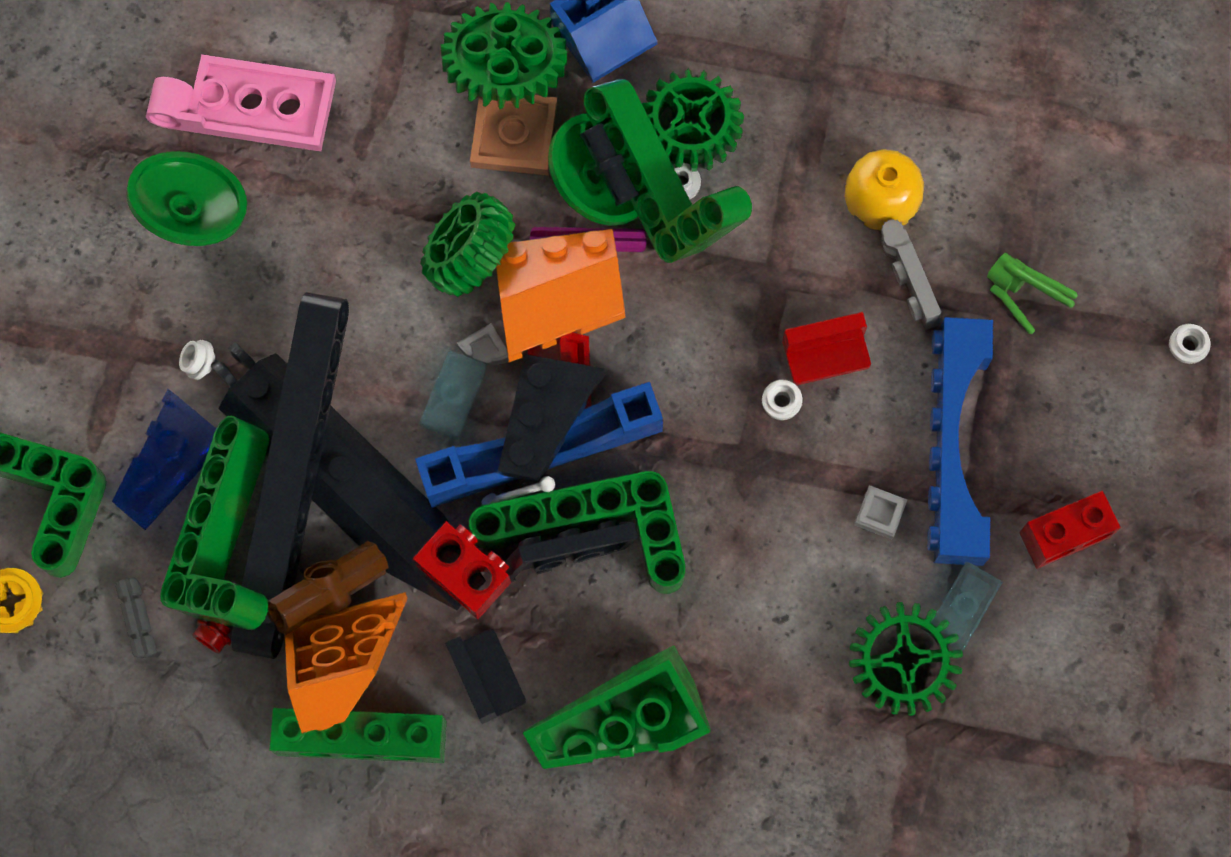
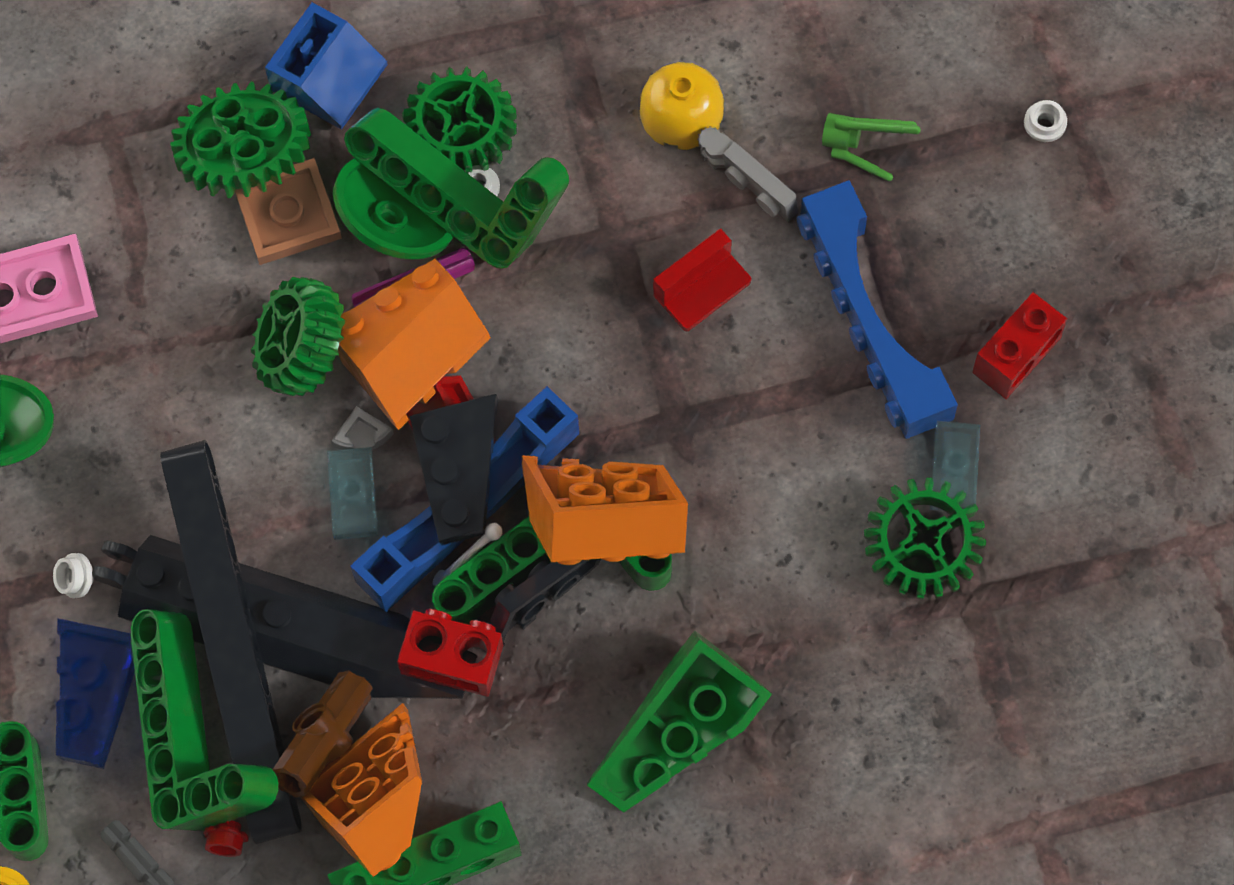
camera: 25 degrees left, 5 degrees down
black panel [445,629,526,724] -> none
black pin [580,123,639,206] -> none
white plate [762,380,802,420] -> none
light grey tile [854,485,907,540] -> none
none -> orange wedge [522,455,688,565]

